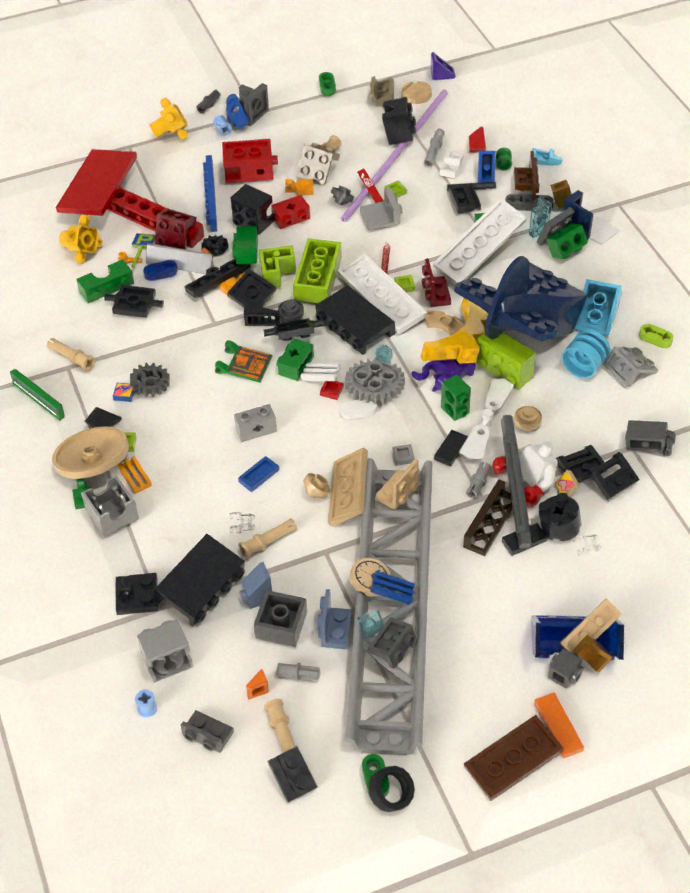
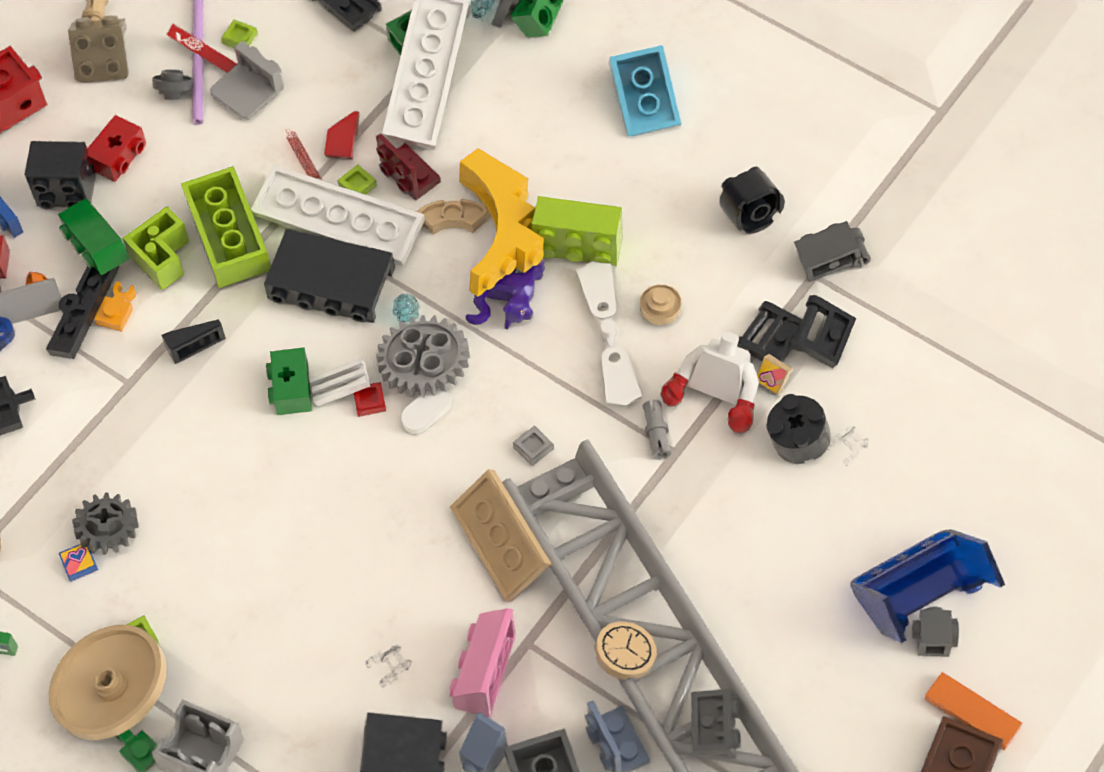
camera: 30 degrees left, 10 degrees up
black piece [84,407,122,428] -> none
light orange tile [117,456,152,494] -> none
black gear [201,234,229,255] -> none
flag [215,340,272,383] -> none
black hinge [227,269,276,308] -> none
light grey brick [234,404,277,442] -> none
blue tile [238,456,280,492] -> none
tan pin [238,518,297,559] -> none
black plate [263,318,325,341] -> none
dark grey plate [278,300,304,322] -> none
light orange plate [285,179,313,195] -> none
tan plate [303,473,331,498] -> none
clear light blue plate [357,610,384,638] -> none
blue tile [370,571,415,605] -> none
tan bracket [376,459,420,510] -> none
black tile [434,430,468,466] -> none
green brick [441,375,471,421] -> none
dark blue brick [454,256,588,341] -> none
dark brown fence [463,479,513,556] -> none
dark grey piece [501,415,532,548] -> none
black tile [502,523,547,556] -> none
tan plate [560,598,622,653] -> none
medium azure wheel [561,329,611,379] -> none
pearl gold panel [573,635,613,673] -> none
light grey bracket [603,346,658,387] -> none
lime beam [639,324,673,348] -> none
none -> red slope [324,111,360,160]
none -> bright pink slope [449,608,516,717]
none -> black brick [719,166,785,234]

